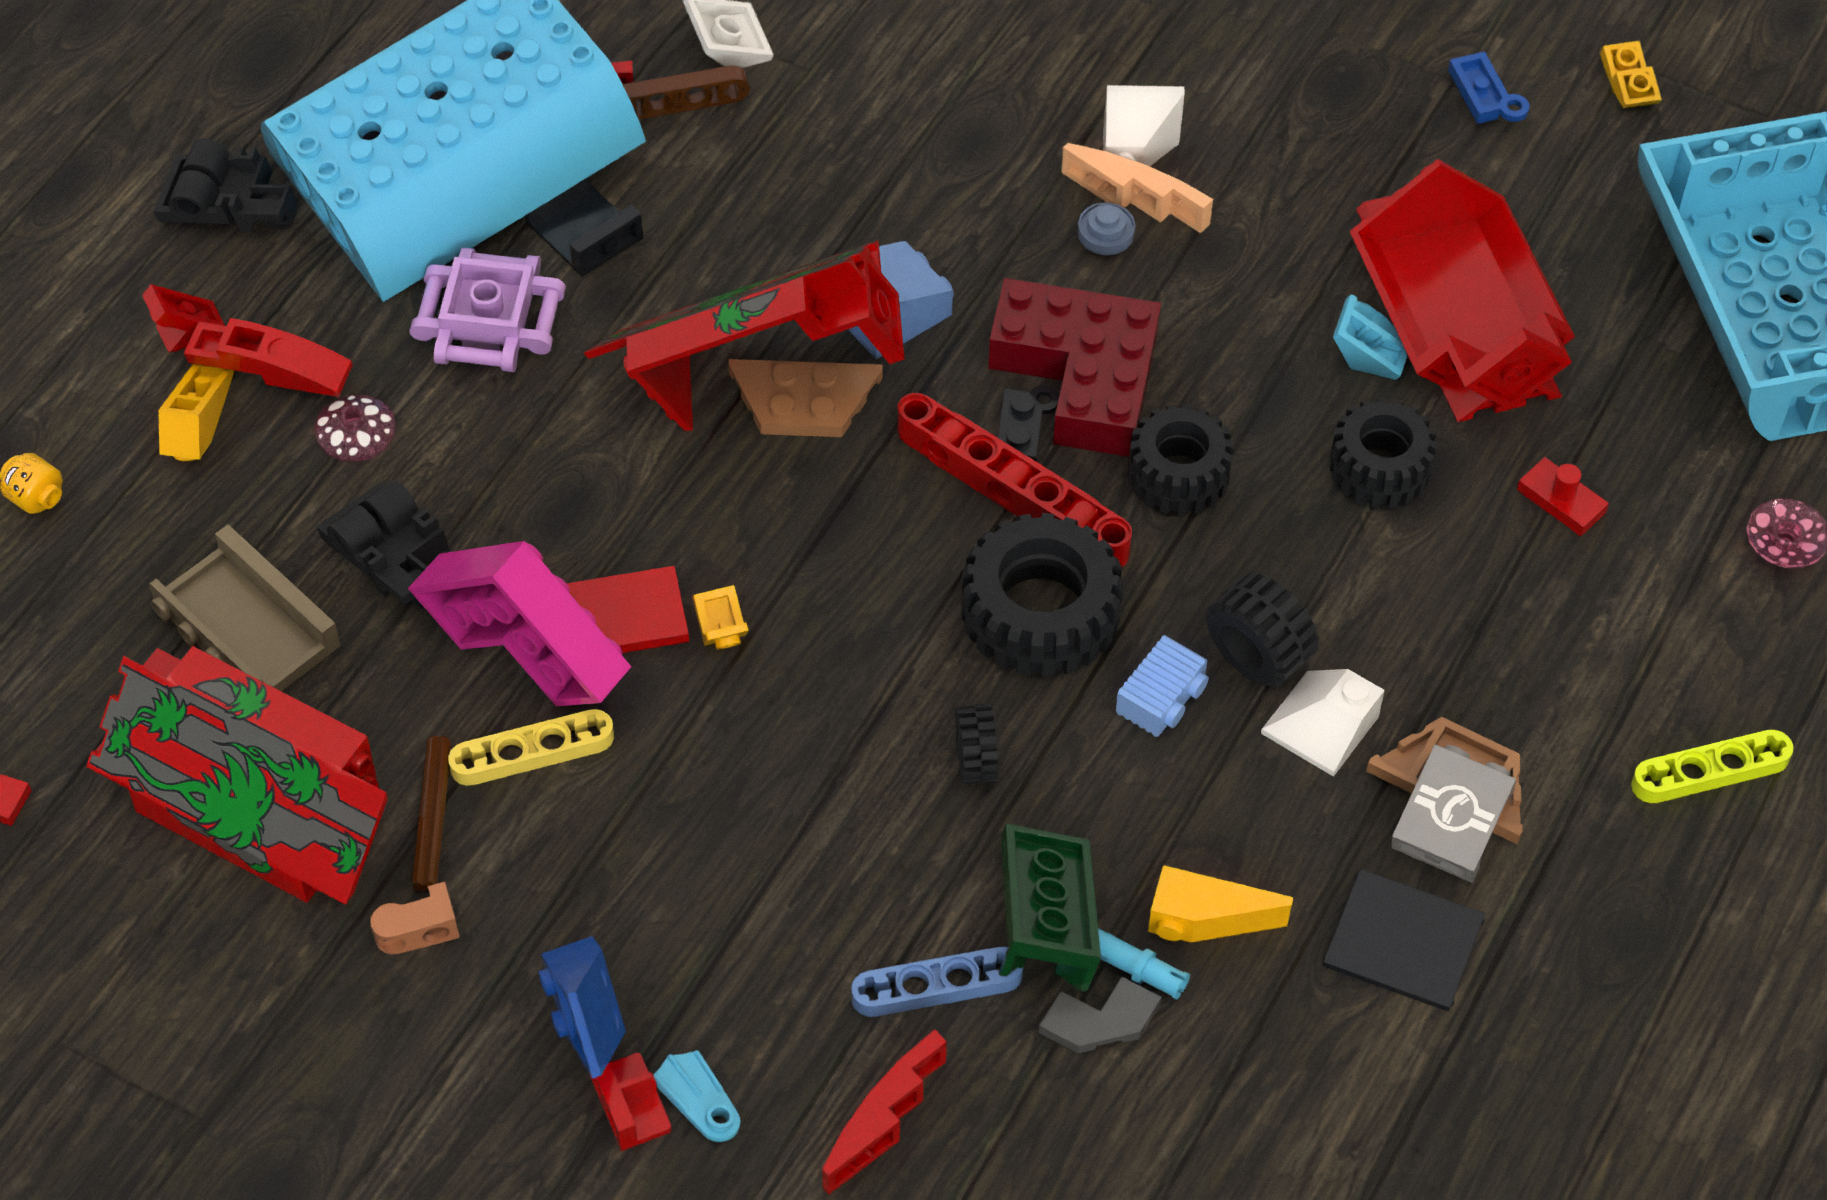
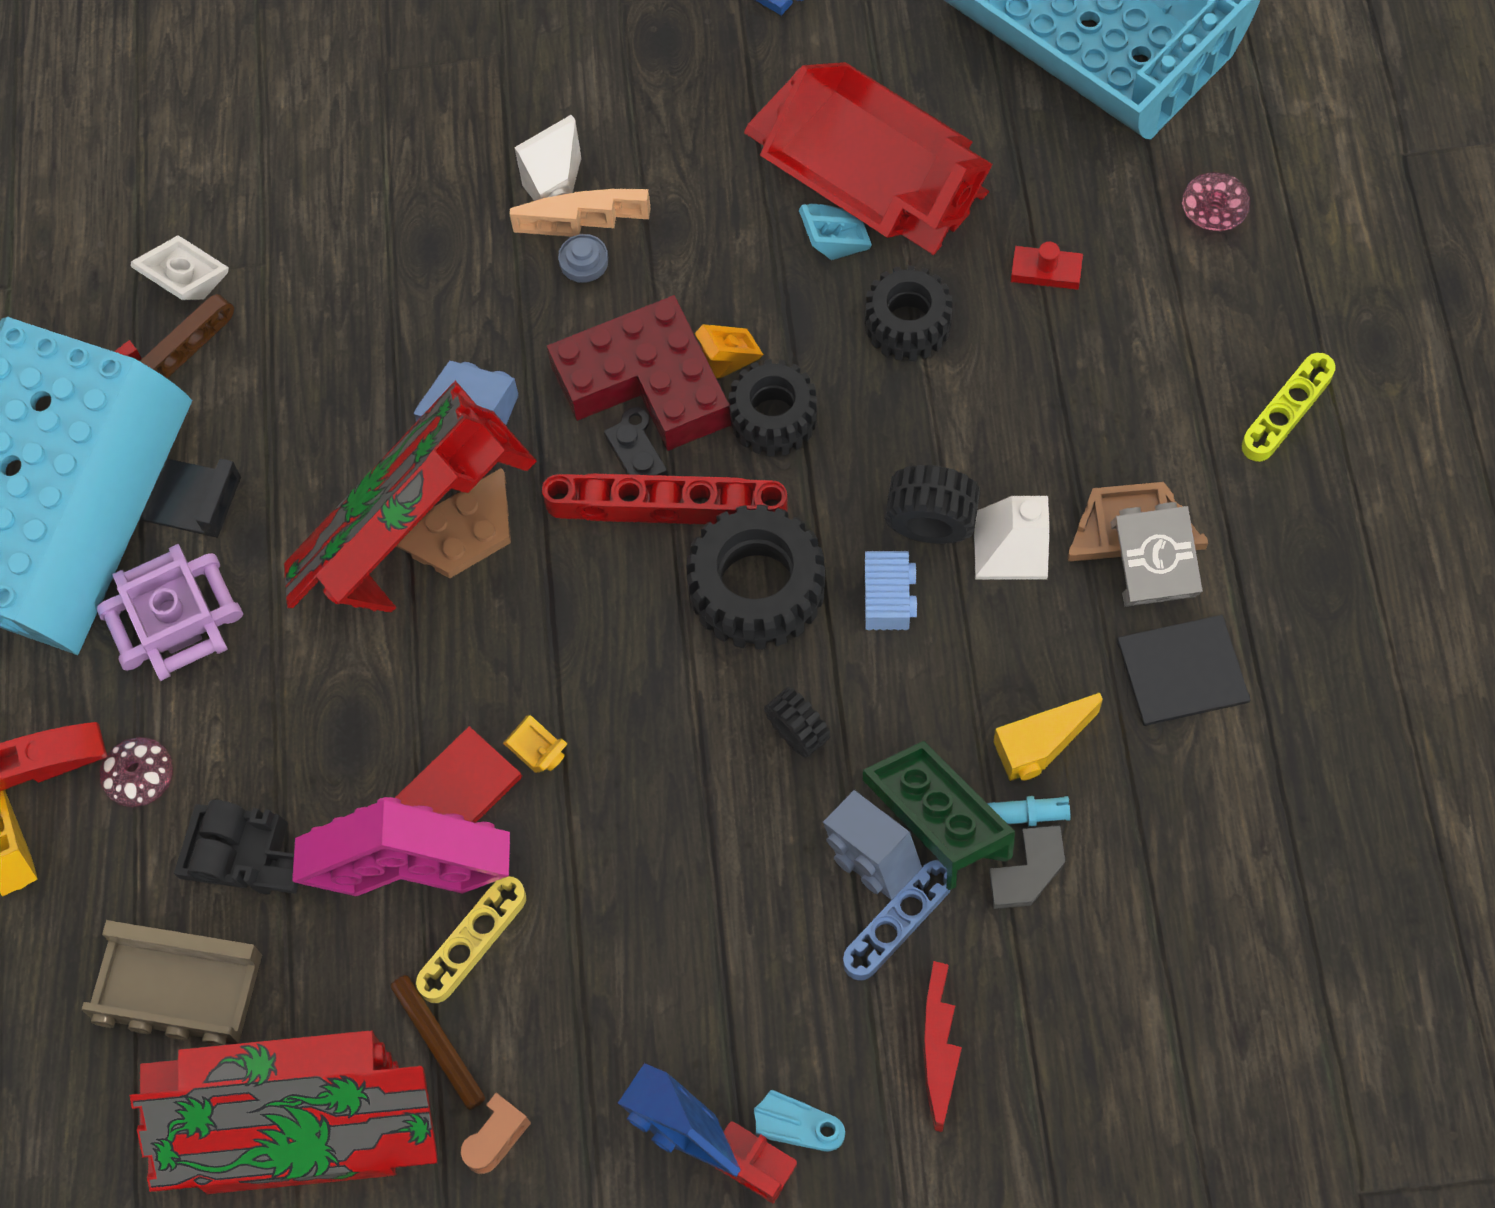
camera: 30 degrees left, 10 degrees up
none -> light orange slope [695,324,764,378]
none -> sand blue brick [823,790,922,900]

